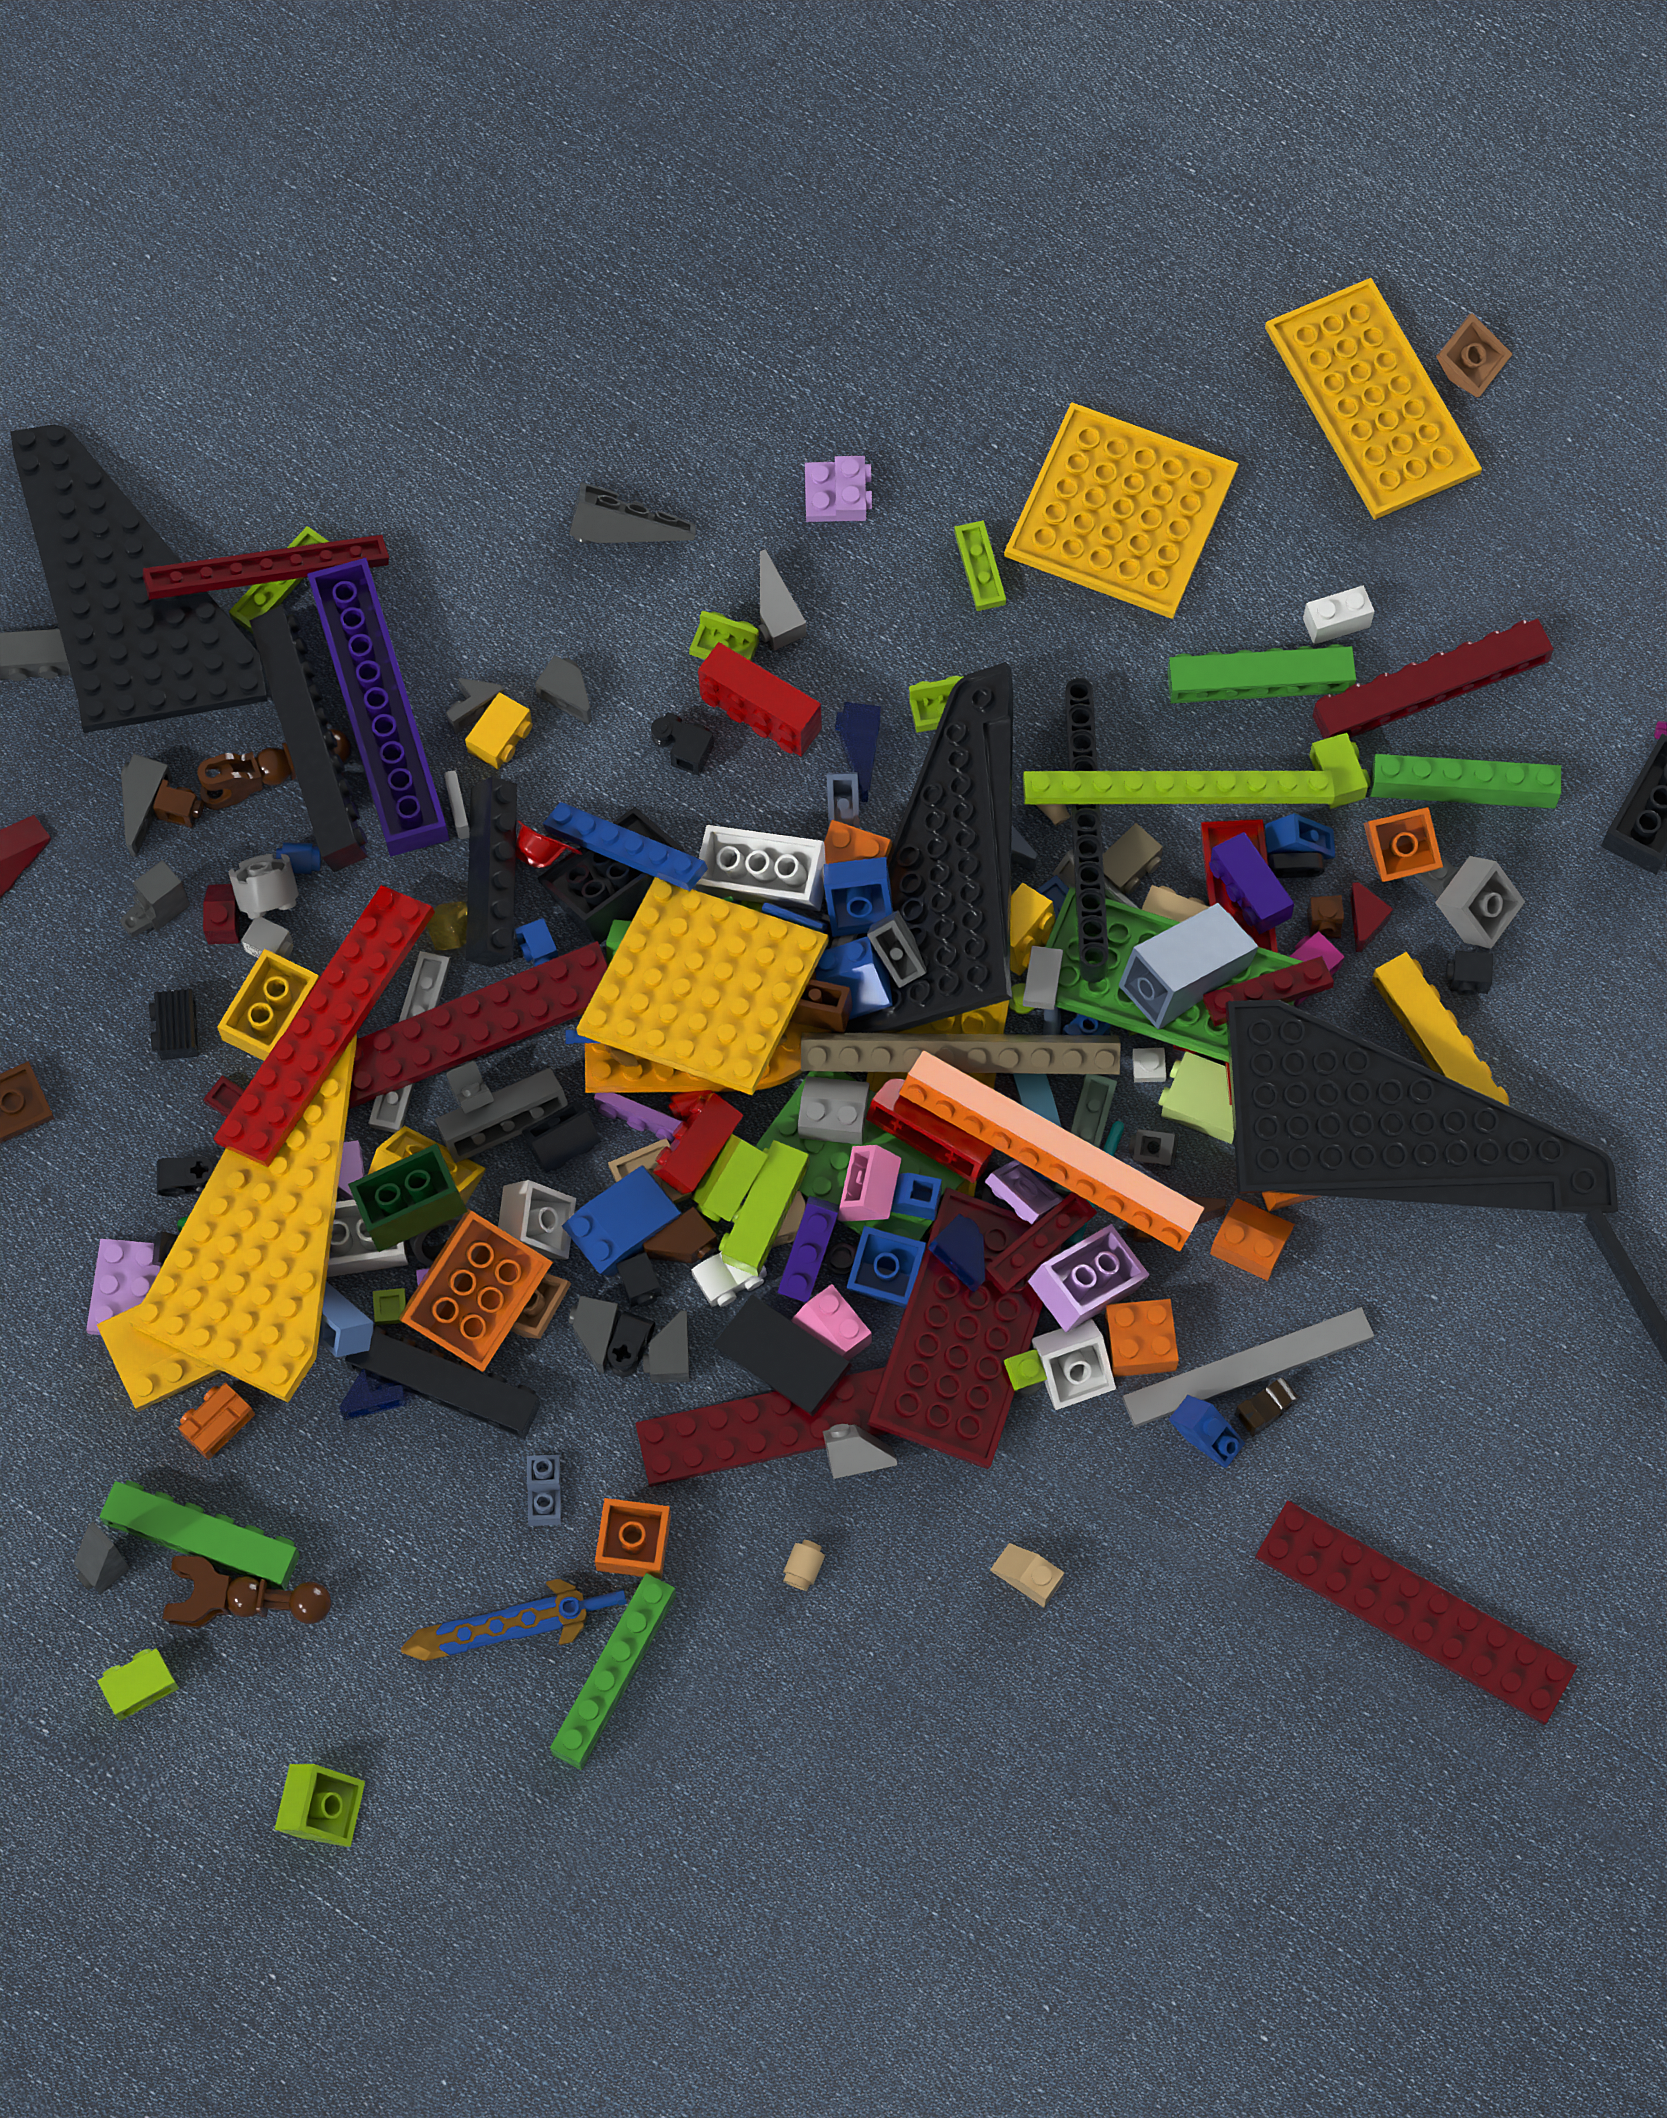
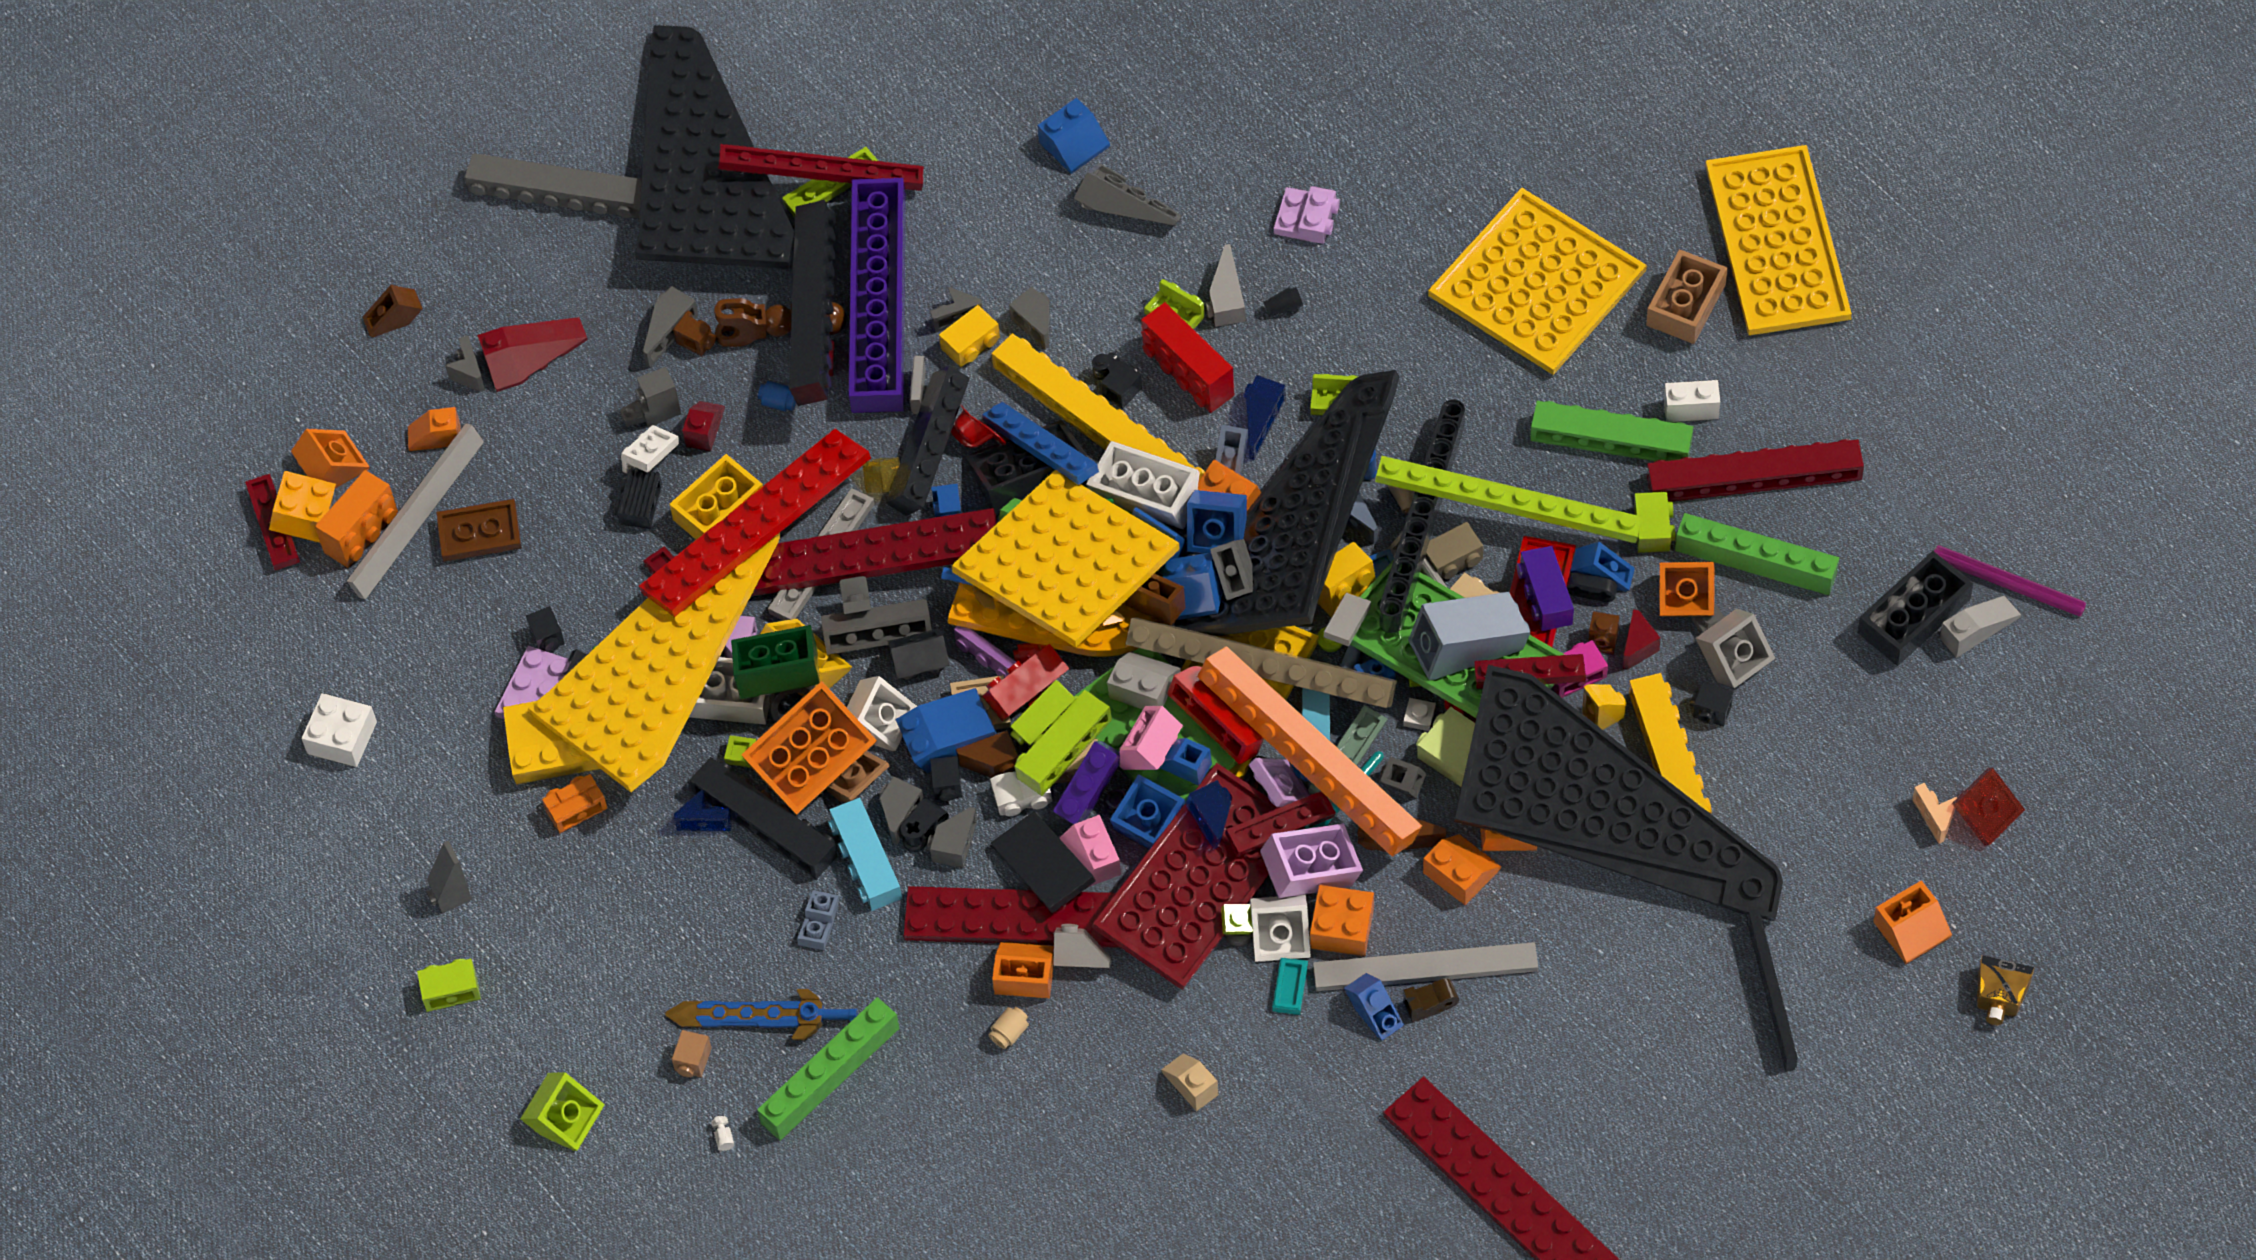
camera: 20 degrees right, 10 degrees down
bright green brick [99,1480,300,1591] -> none
black piece [157,1156,215,1197] -> none
reddish brown piece [162,1556,331,1628] -> none
light grey brick [229,854,299,919] -> none
light grey brick [241,917,294,959] -> none
medium blue slope [319,1281,373,1357] -> none
orange brick [595,1498,671,1579] -> none
lime plate [954,520,1006,611] -> none
medium nougat slope [1436,313,1512,397] -> none
none -> black brick [526,606,565,652]
none -> white bracket [621,425,679,474]
none -> medium nougat brick [672,1030,712,1077]
none -> white piece [711,1116,734,1151]
none -> medium azure brick [828,798,902,911]
none -> yellow brick [991,333,1205,480]
none -> orange slope [992,942,1054,998]
none -> blue slope [1037,98,1110,174]
none -> black cone [1264,287,1304,316]
none -> teal tile [1273,958,1308,1015]
none -> yellow slope [1582,684,1626,730]
none -> medium nougat brick [1646,249,1727,344]

